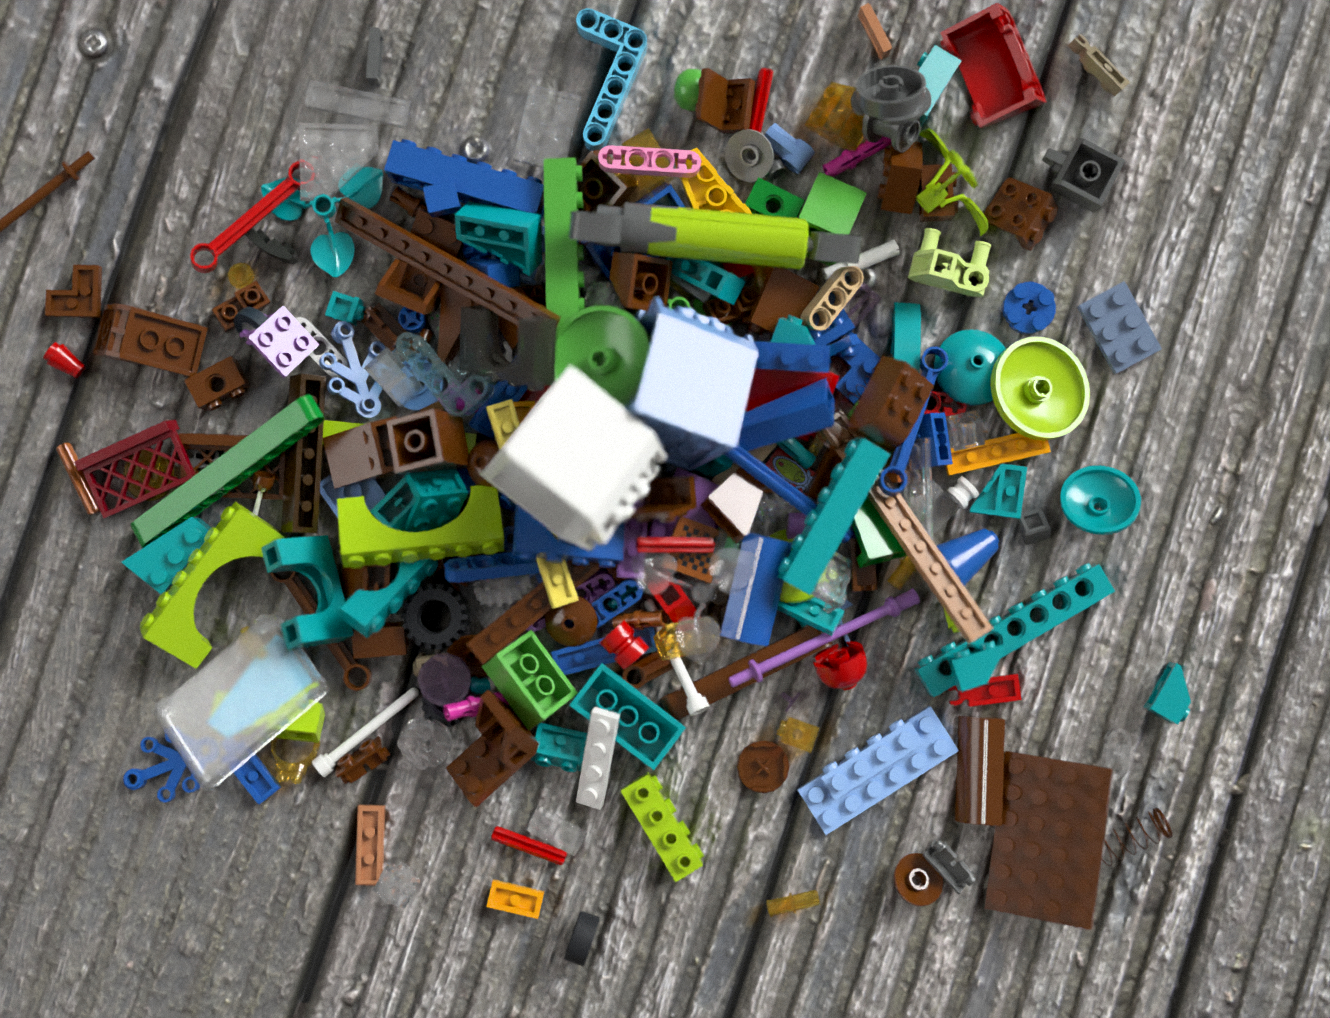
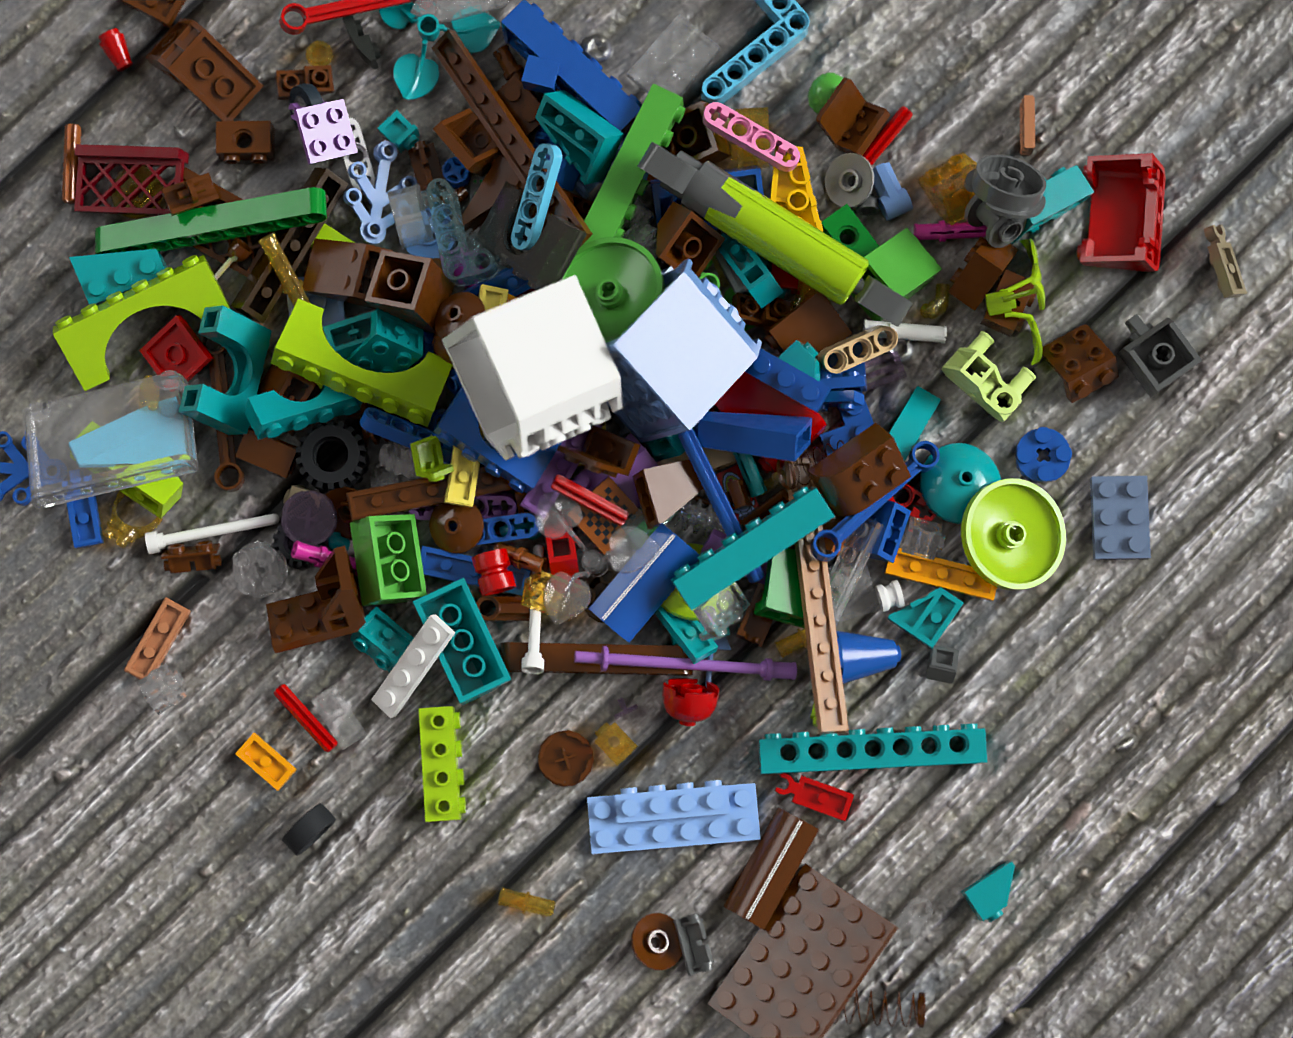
camera: 25 degrees right, 5 degrees down
teal slope [948,641,1005,691] -> none
teal dish [1060,465,1141,535] -> none
none -> red plate [139,315,213,393]
none -> reddish brown hips [161,173,219,216]
none -> clear yellow pin [258,233,310,306]
none -> lime bracket [410,436,454,481]
none -> reddish brown dish [435,292,486,339]
none -> medium azure beam [511,144,562,251]
none -> reddish brown tile [725,479,753,510]
none -> clear yellow arm [920,283,950,319]

